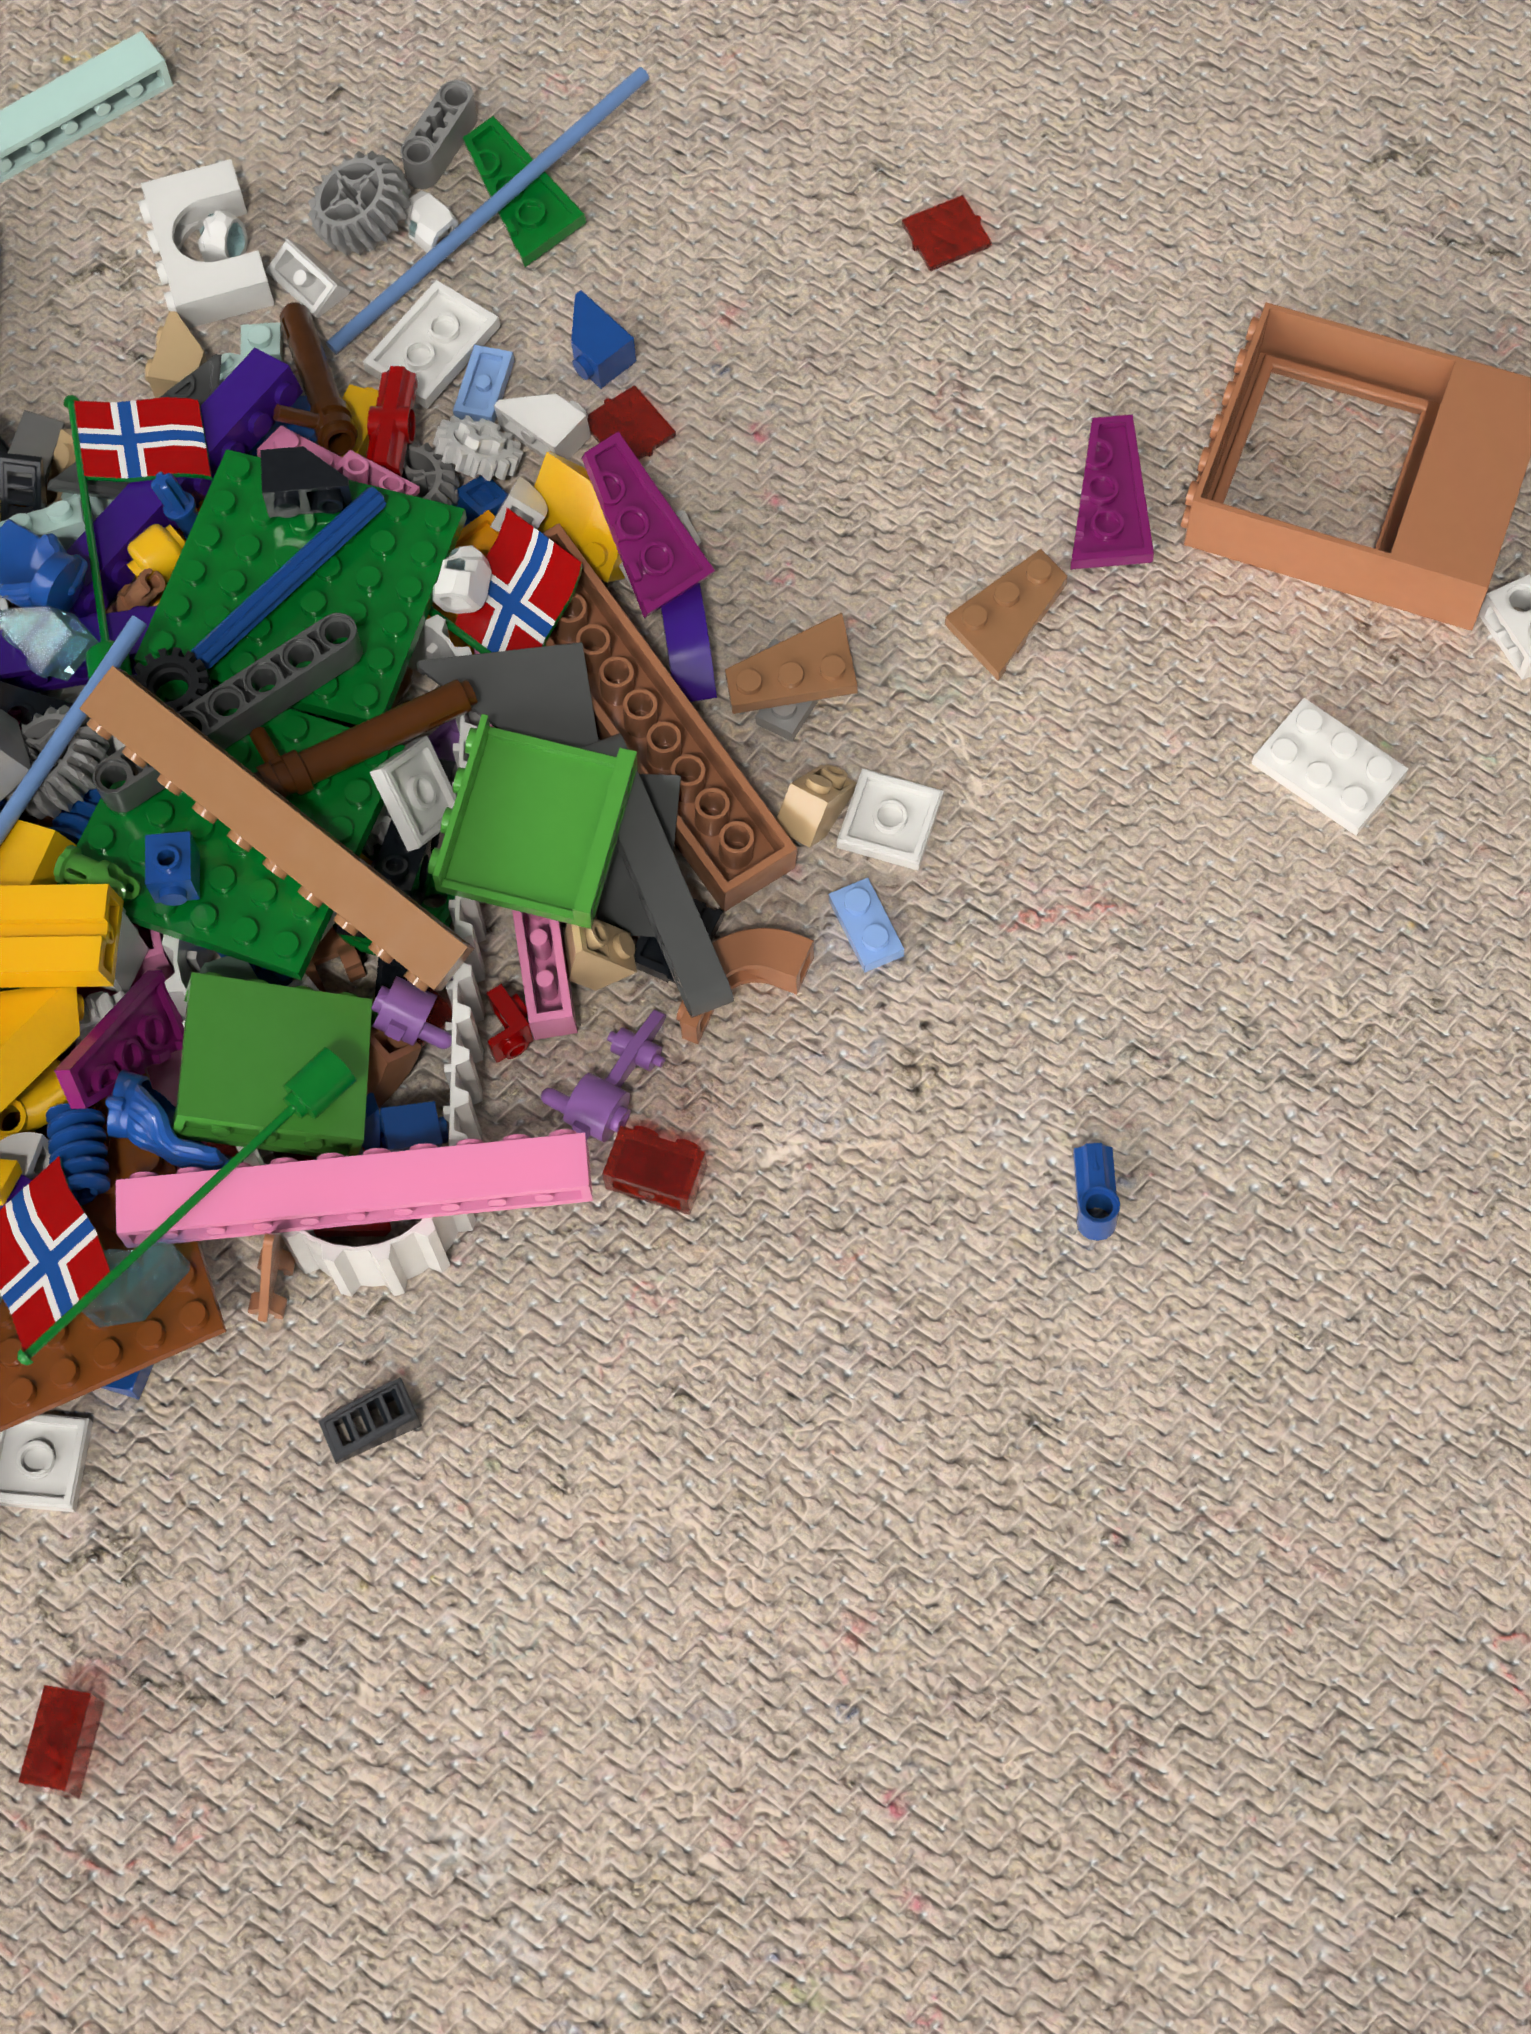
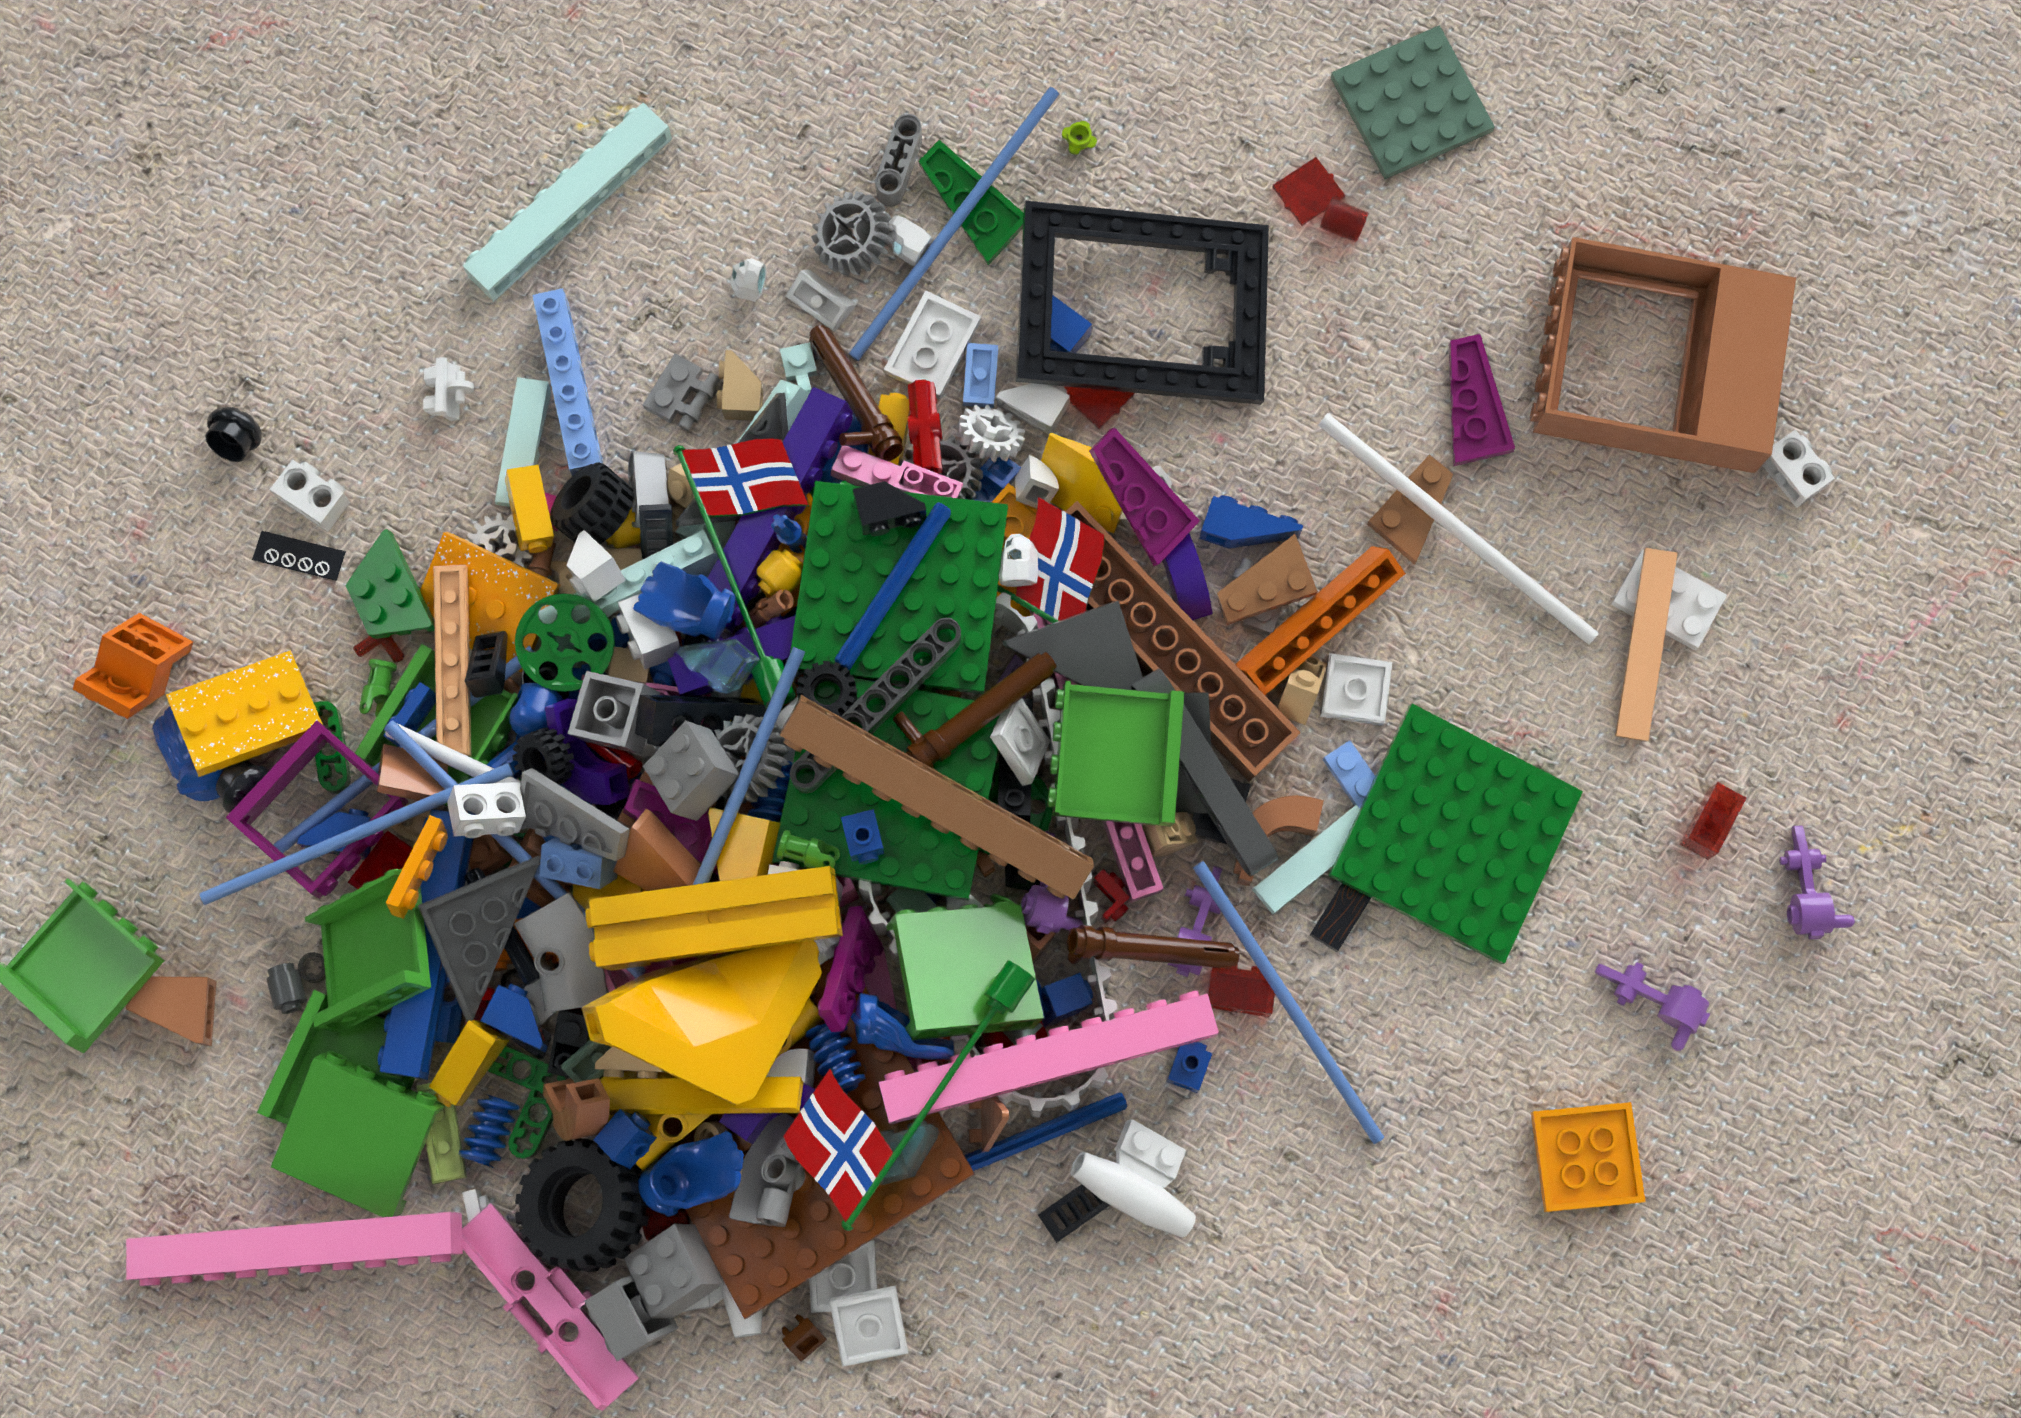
camera: 15 degrees left, 10 degrees up
white arch [138,159,275,329] -> none
blue piece [1073,1143,1120,1241] -> none
none -> light grey plate [643,354,720,431]
none -> white tile [830,1285,908,1367]
none -> blue axle [965,1092,1127,1171]
none -> black plate [1016,200,1269,405]
none -> lime plate [1062,121,1097,155]
none -> reddish brown cylinder [1067,925,1240,969]
none -> white plate [1070,1119,1196,1238]
none -> blue brick [1166,1042,1212,1093]
none -> medium blue piece [1193,861,1384,1144]
none -> blue slope [1199,495,1304,549]
none -> orange brick [1235,546,1406,695]
none -> light aqua slope [1252,805,1360,915]
none -> black tile [1310,883,1371,952]
none -> white piece [1318,413,1599,645]
none -> clear red piece [1320,197,1369,242]
none -> green plate [1328,703,1583,964]
none -> sand green plate [1330,25,1495,179]
none -> light orange plate [1531,1102,1646,1212]
none -> medium lavender piece [1595,962,1710,1051]
none -> light nougat tile [1615,548,1678,742]
none -> clear red brick [1679,782,1746,860]
none -> medium lavender piece [1779,825,1855,939]

